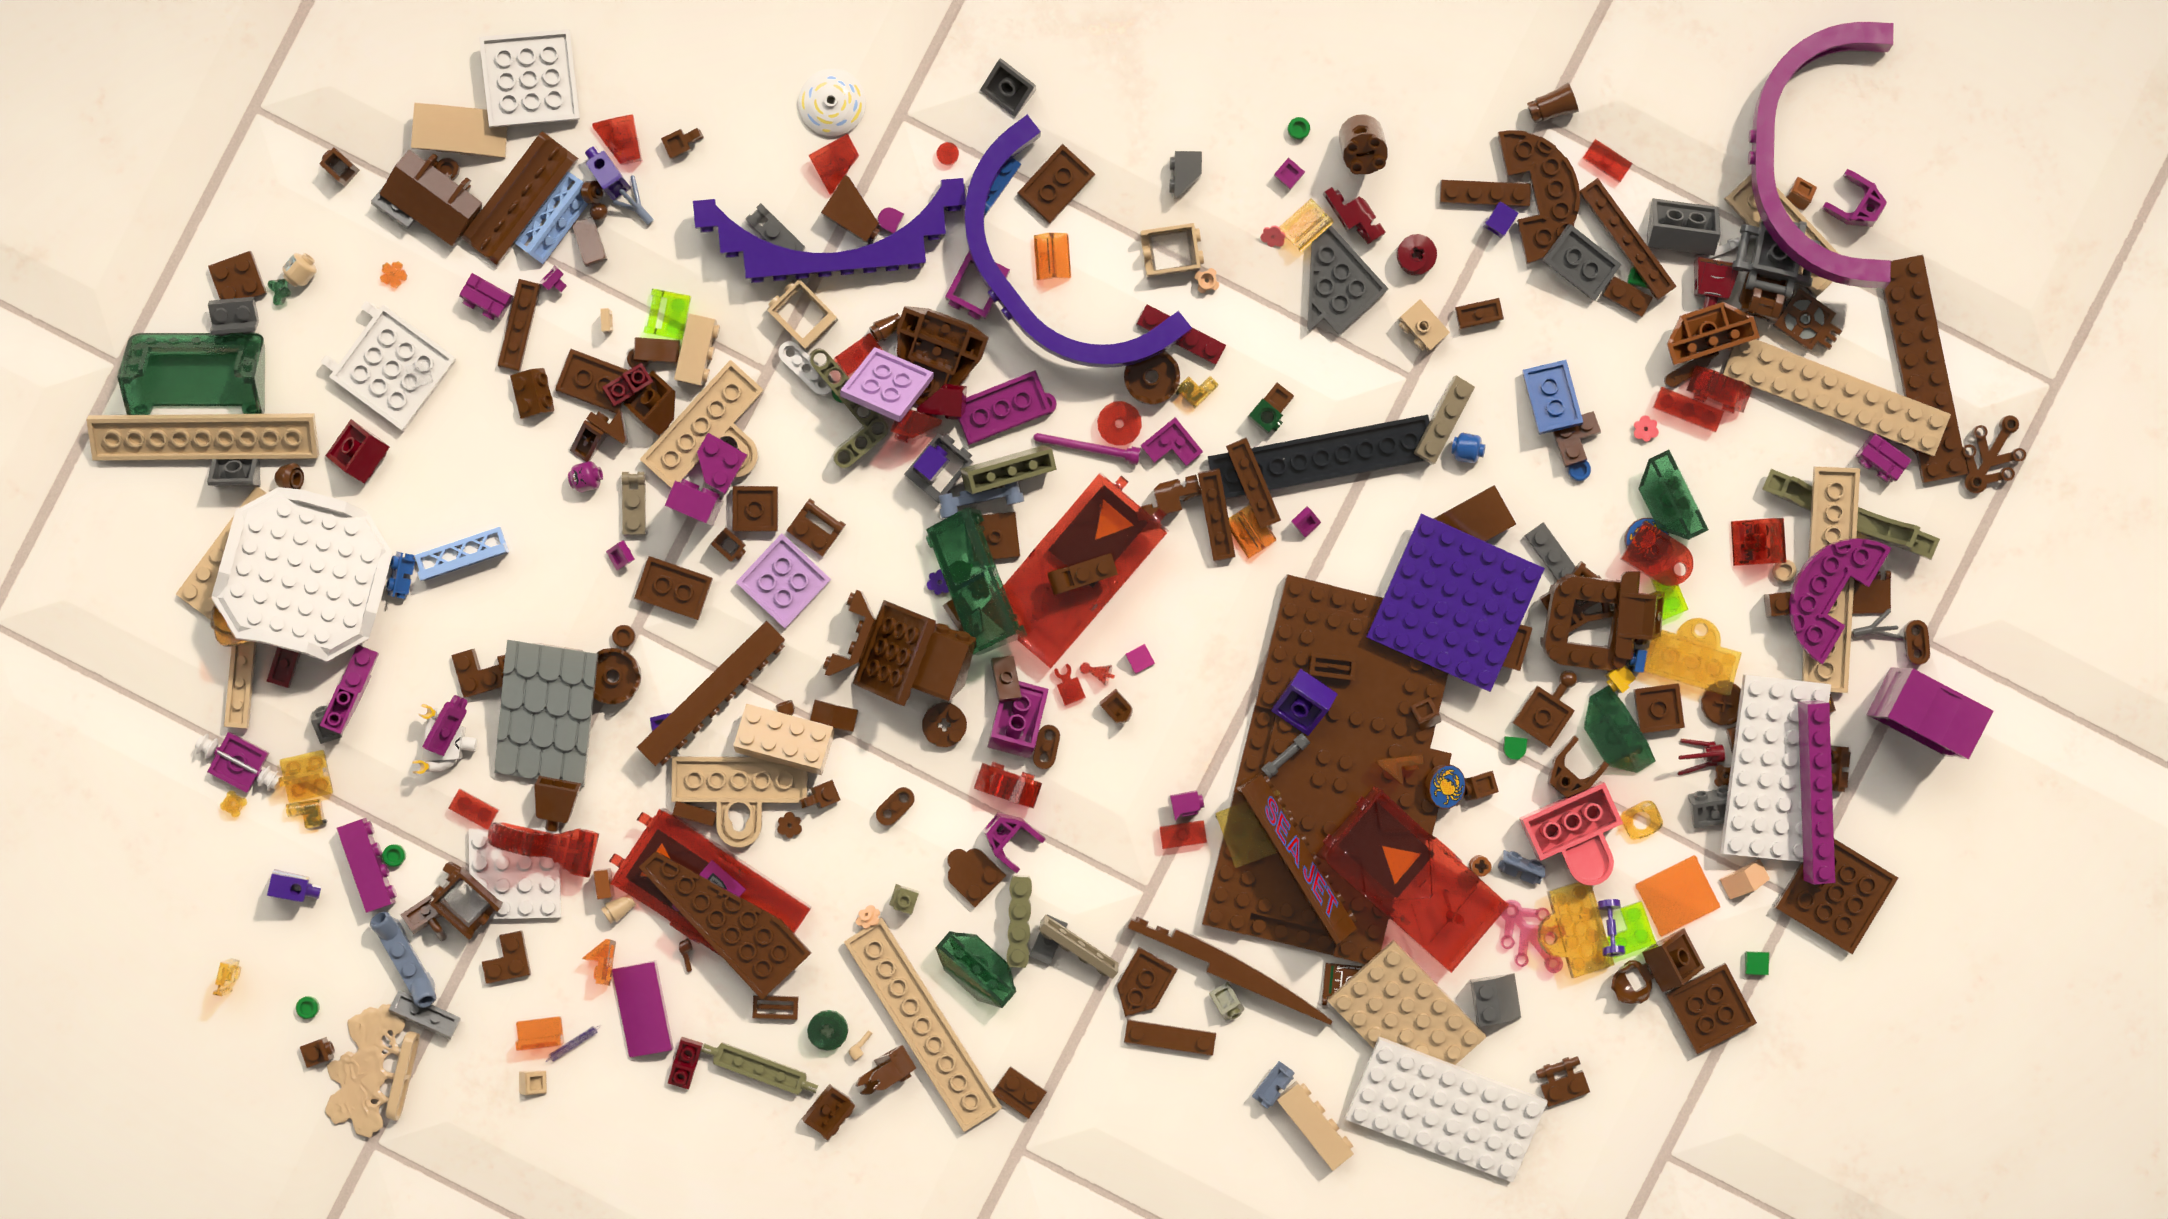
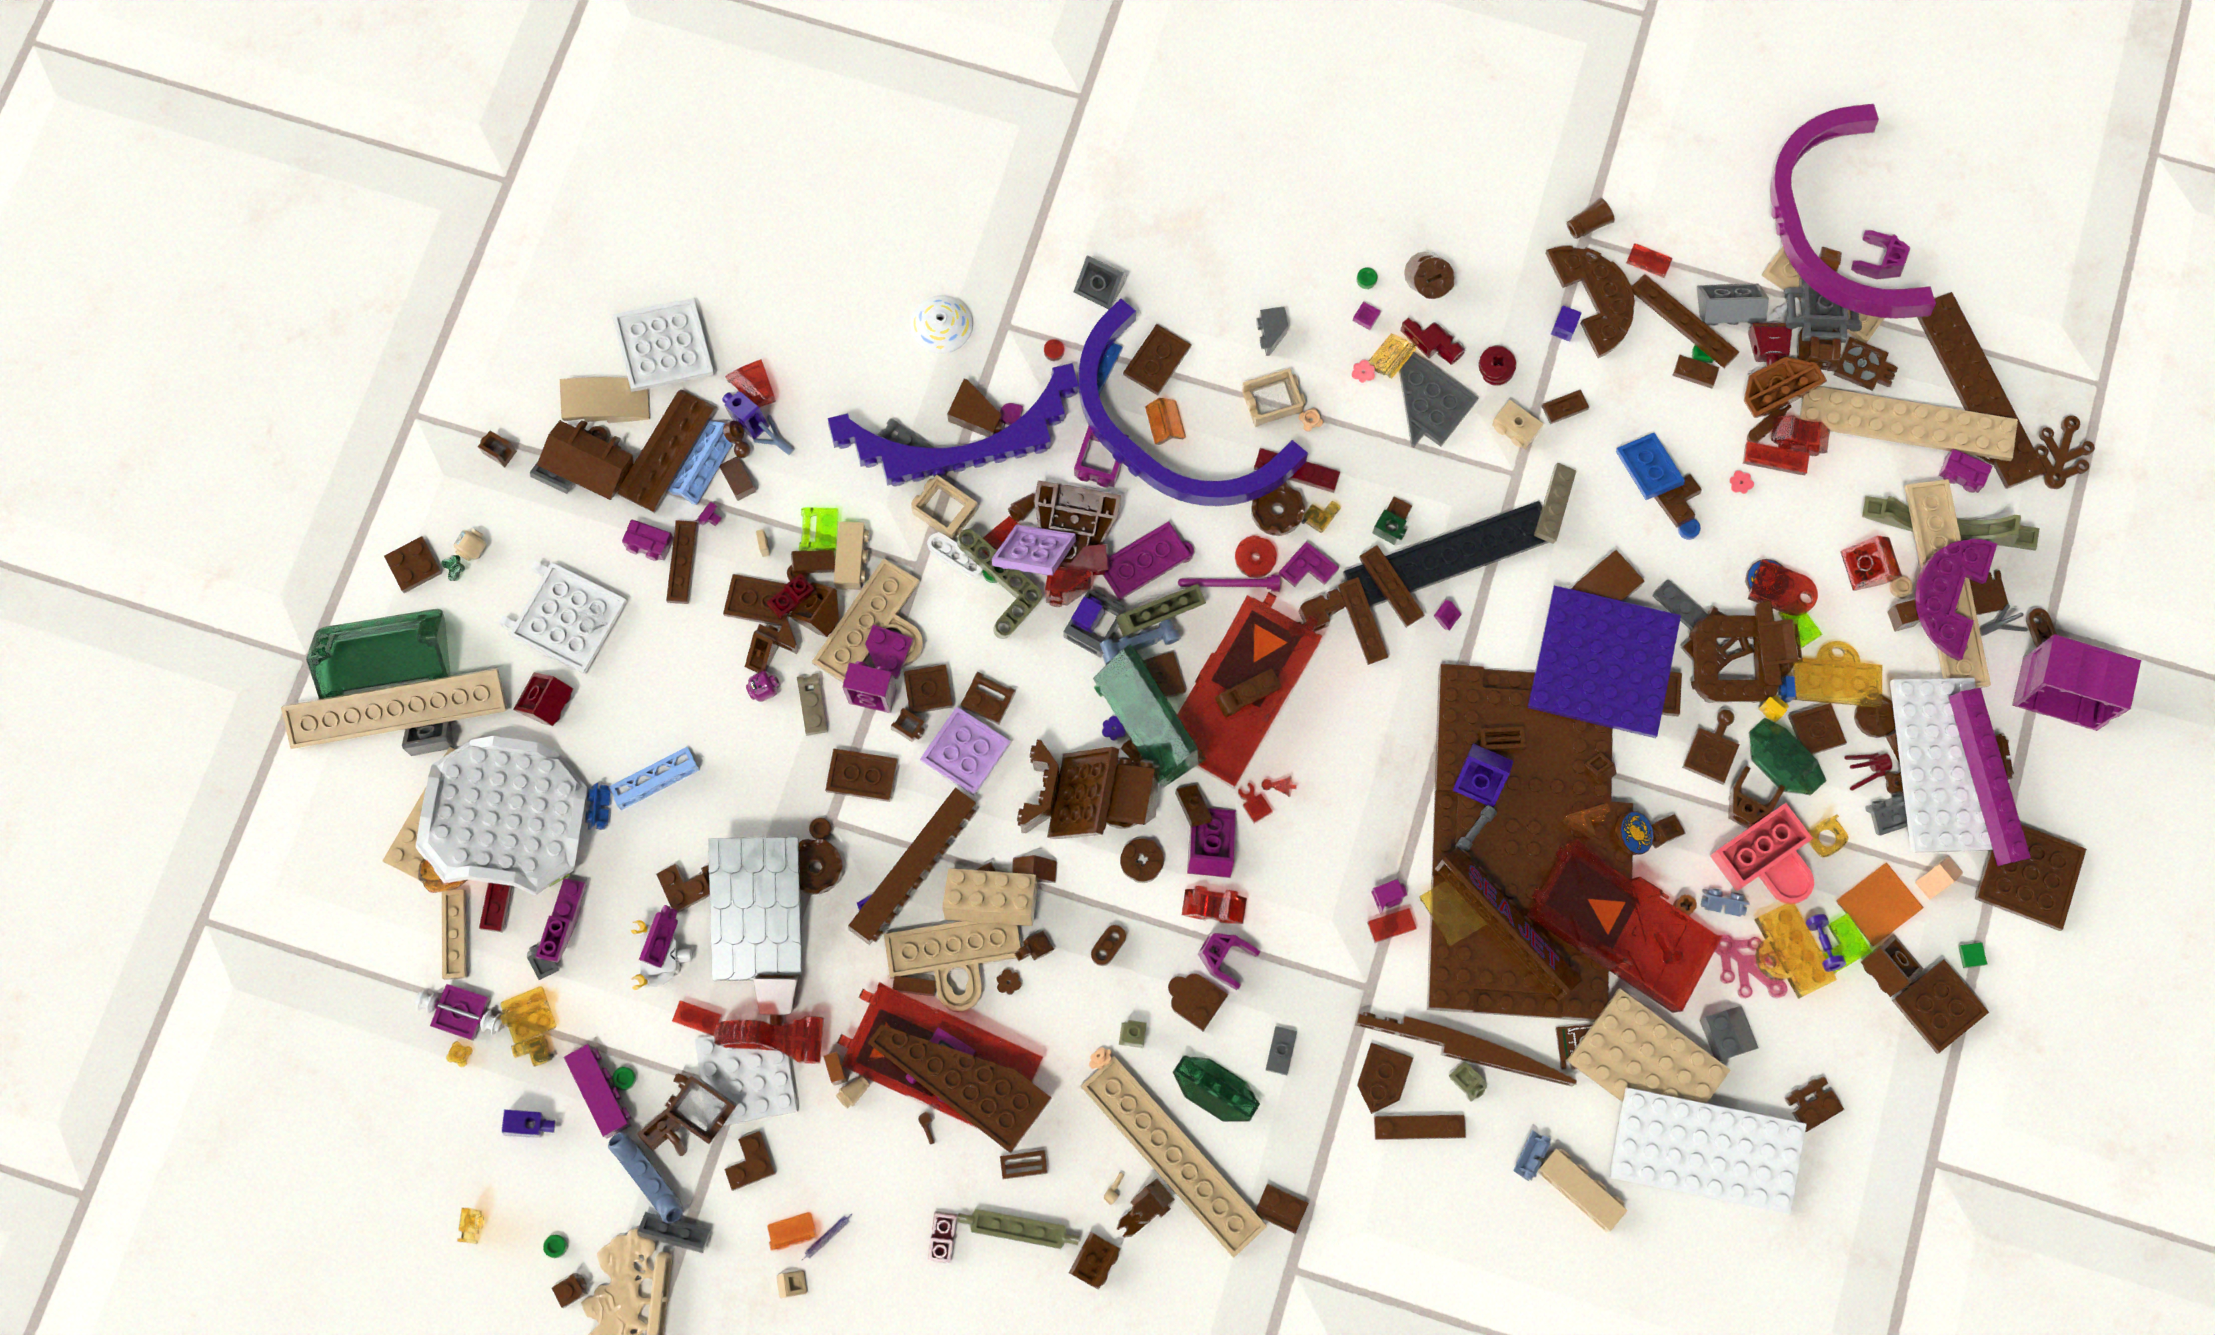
camera: 10 degrees left, 15 degrees down
dark grey bracket [208,297,259,336] -> none
reddish brown cone [274,463,304,489] -> none
clear orange plant [380,261,408,288] -> none
reddish brown bracket [510,368,554,419] -> none
clear orange slope [582,939,616,986] -> none
magenta plate [606,540,635,571] -> none
magenta slope [612,960,674,1057] -> none
reddish brown plate [661,128,704,159] -> none
clear green piece [807,1010,849,1051] -> none
clear red slope [808,134,859,195] -> none
olive brick [1007,875,1032,968] -> none
reddish brown plate [1033,724,1060,769] -> none
dark tan plate [1039,914,1119,979] -> none
reddish brown plate [1099,689,1133,724] -> none
dark pink slope [1125,644,1155,674] -> none
clear orange panel [1229,504,1277,559] -> none
reddish brown plate [1439,180,1531,207] -> none
blue head [1451,432,1486,464] -> none
green tile [1503,736,1528,760] -> none
dark grey plate [1542,224,1622,301] -> none
reddish brown helmet [1611,960,1655,1004] -> none
clear green wedge [1638,449,1709,540] -> none

